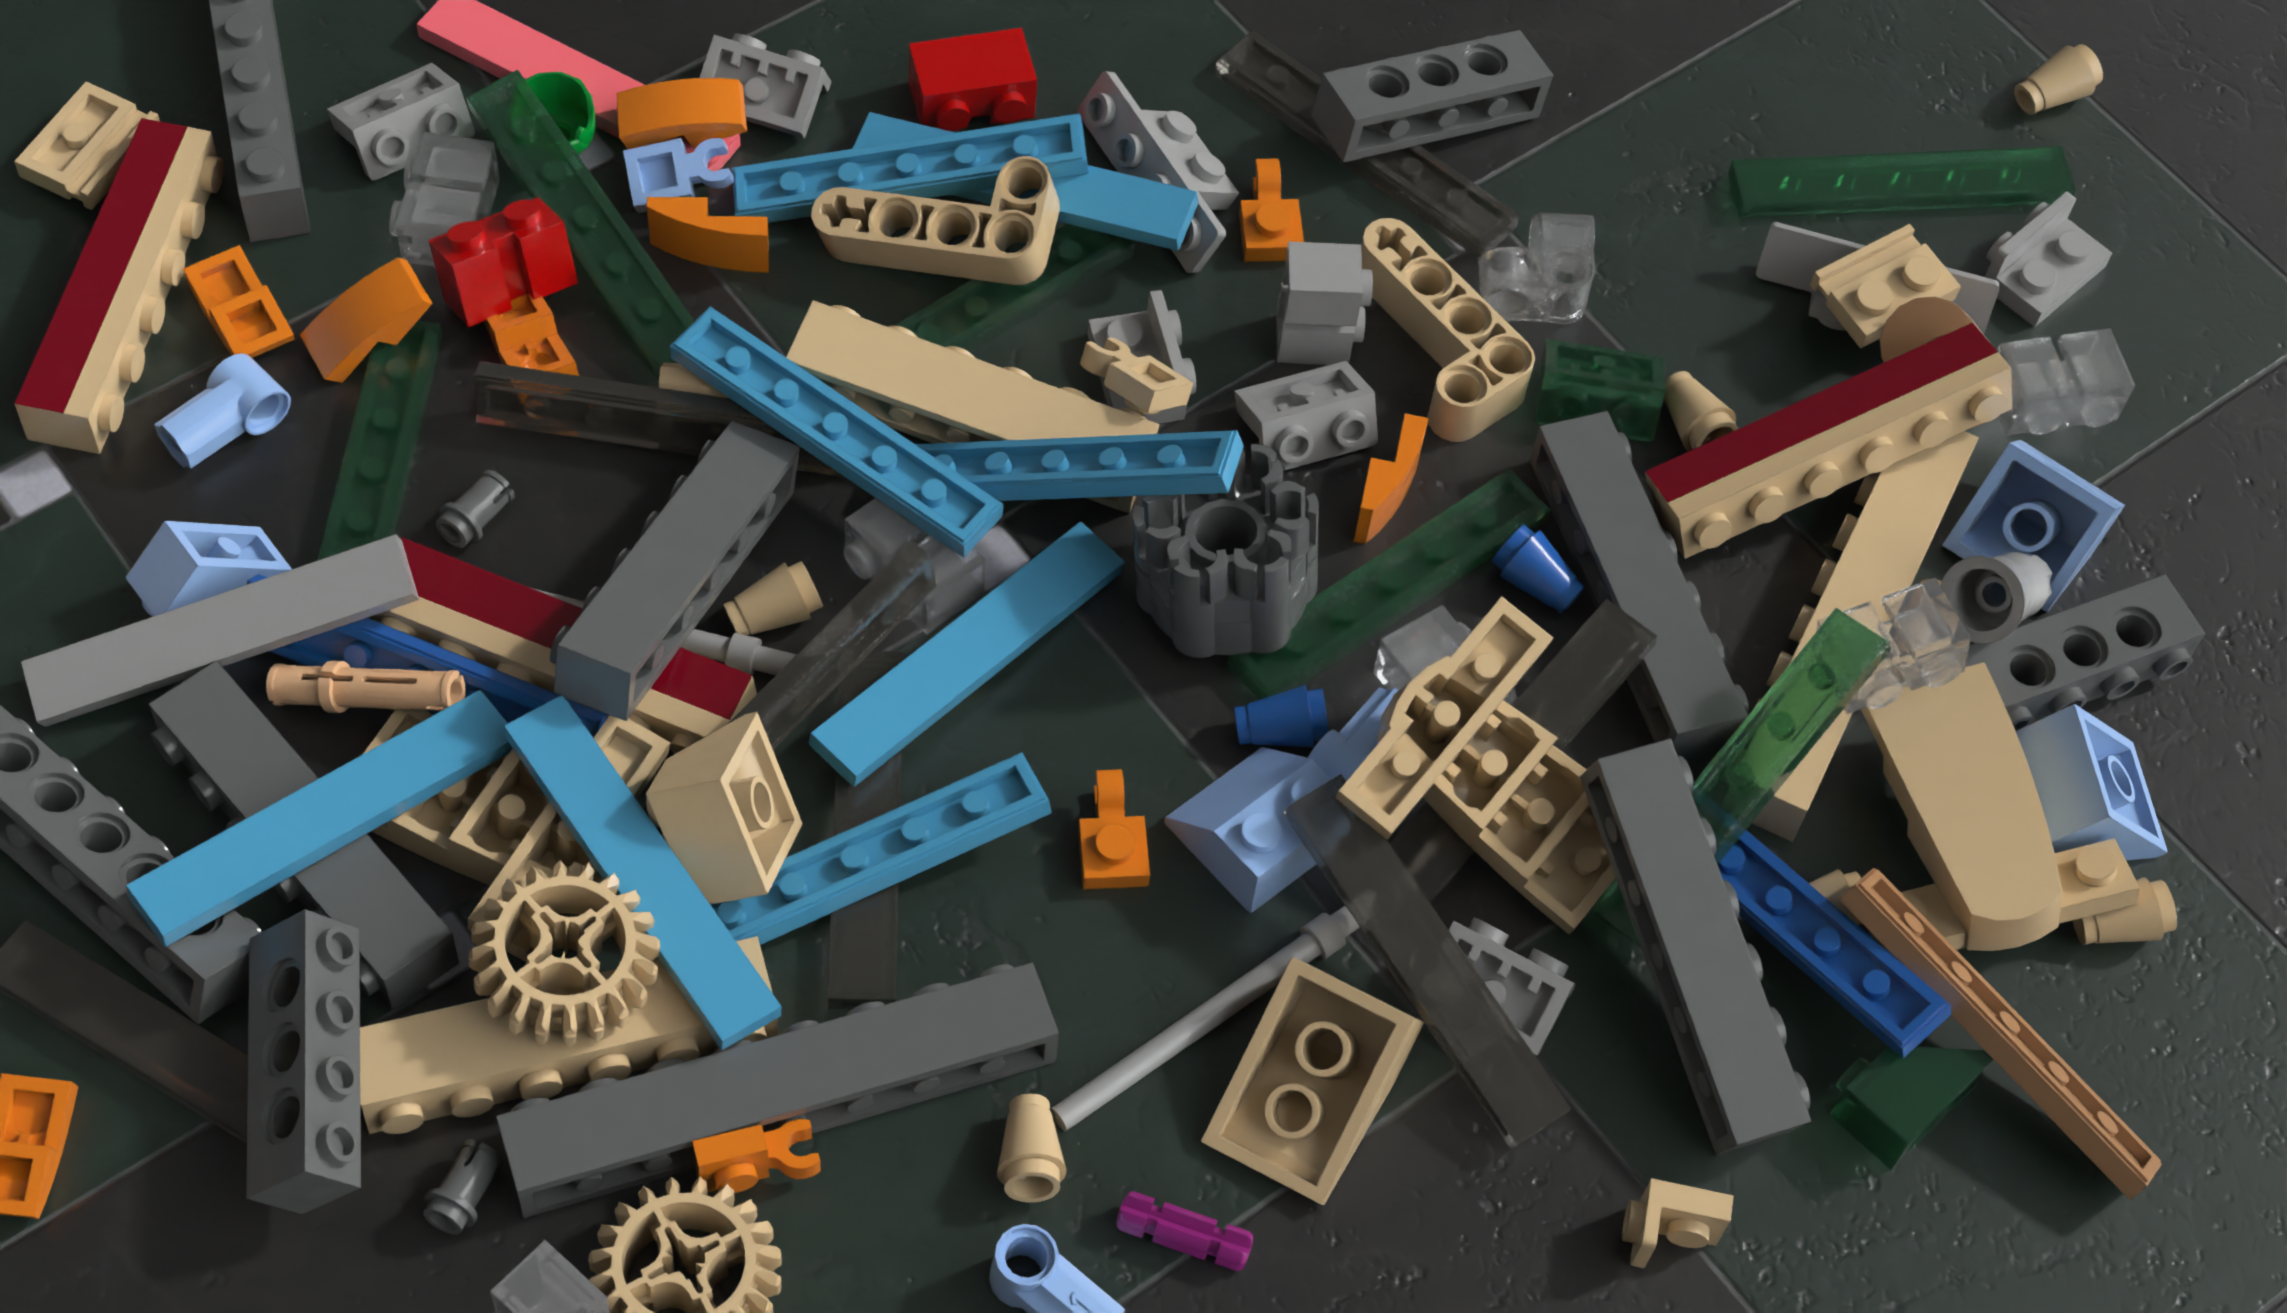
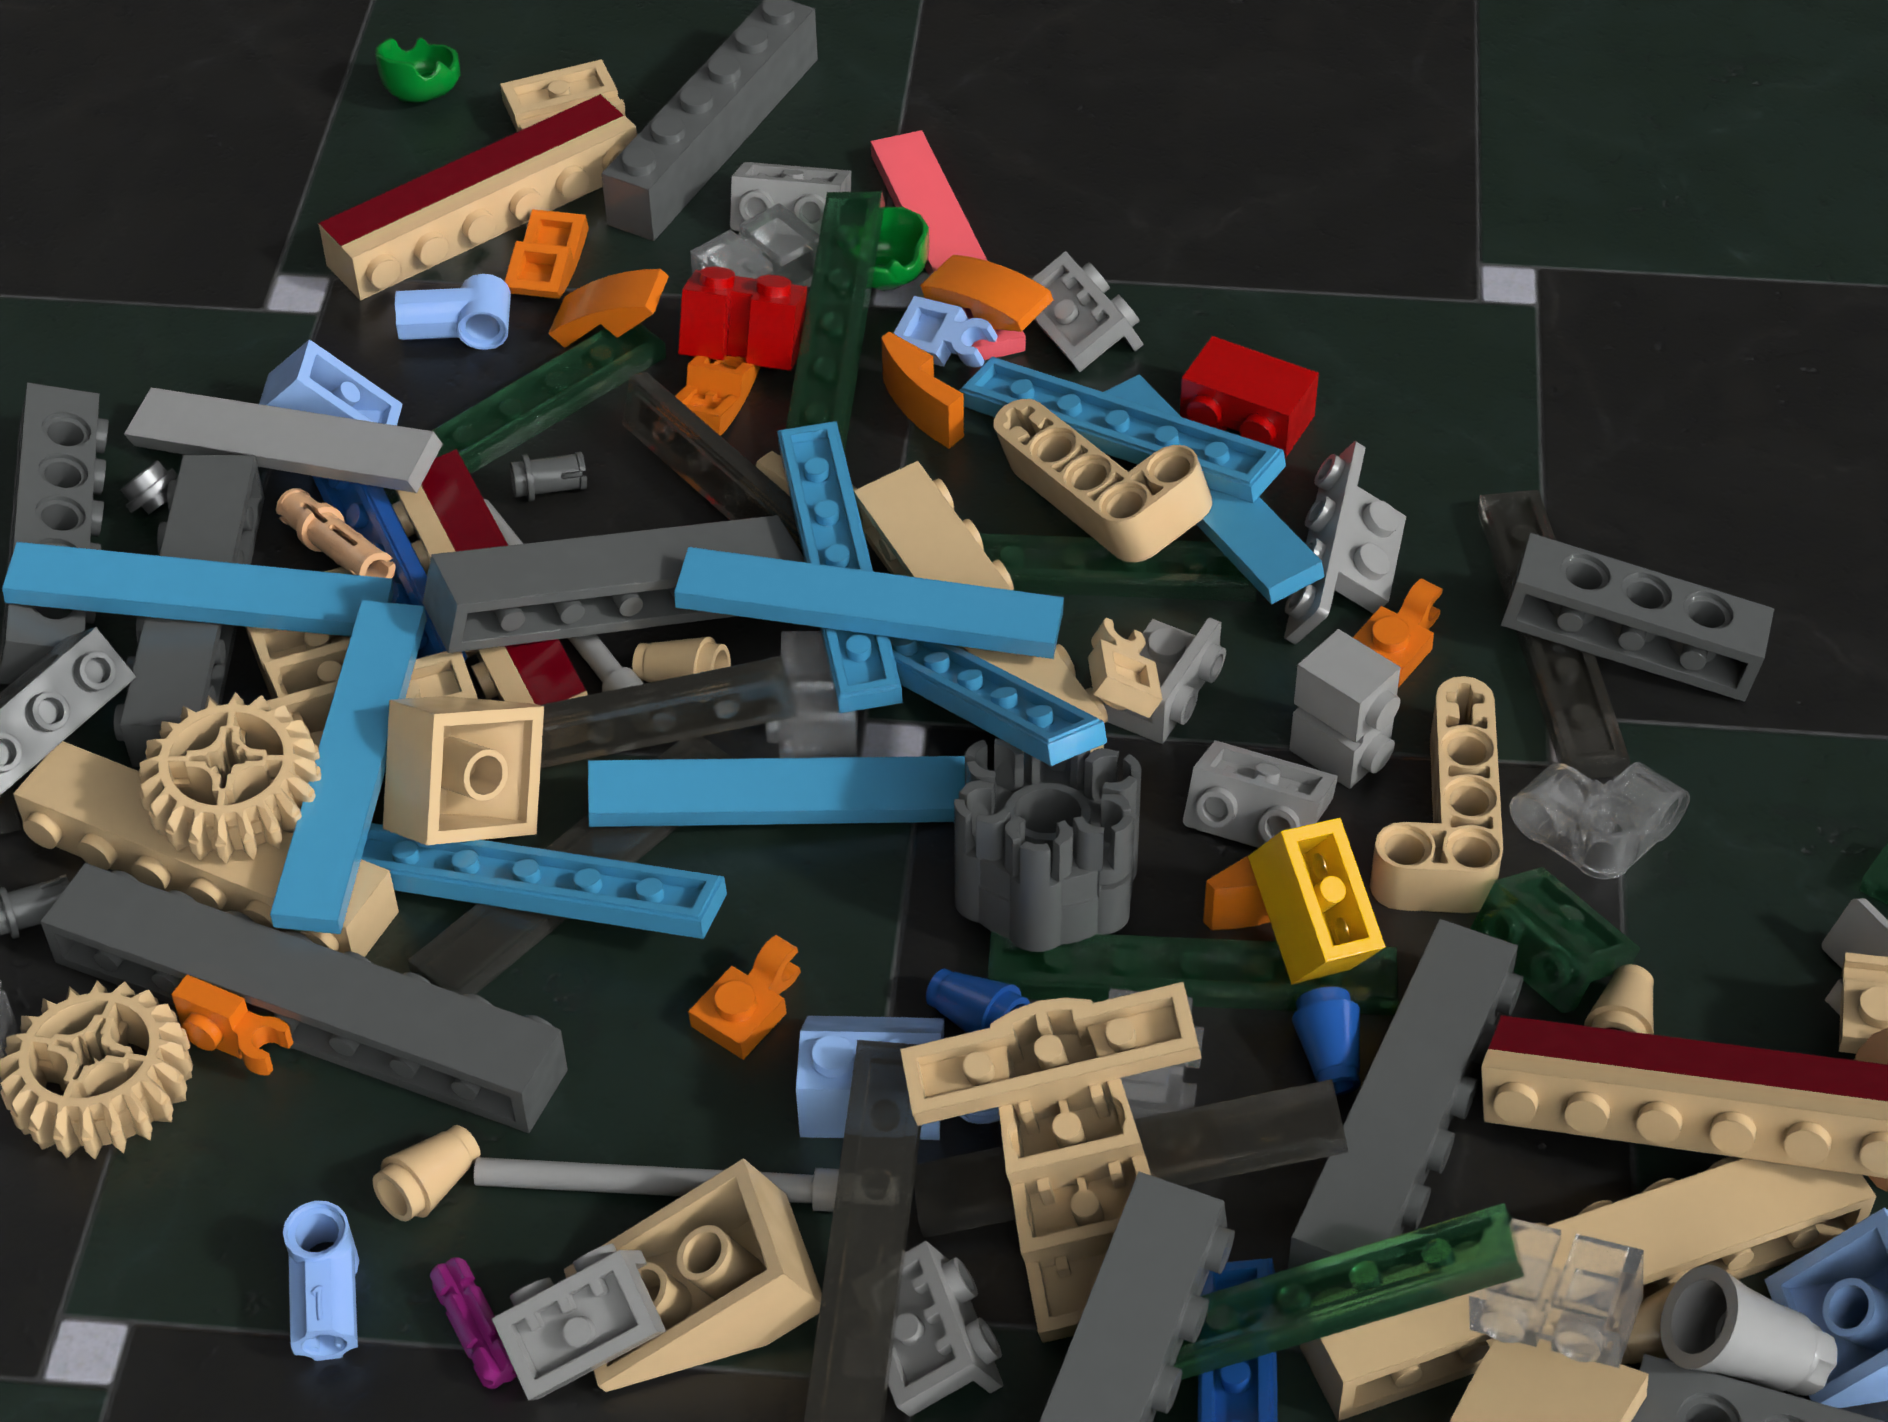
camera: 50 degrees right, 10 degrees down
none -> flat silver plate [120,460,178,514]
none -> light grey bracket [492,1244,666,1400]
none -> dark azure tile [674,547,1064,659]
none -> yellow brick [1248,818,1385,984]

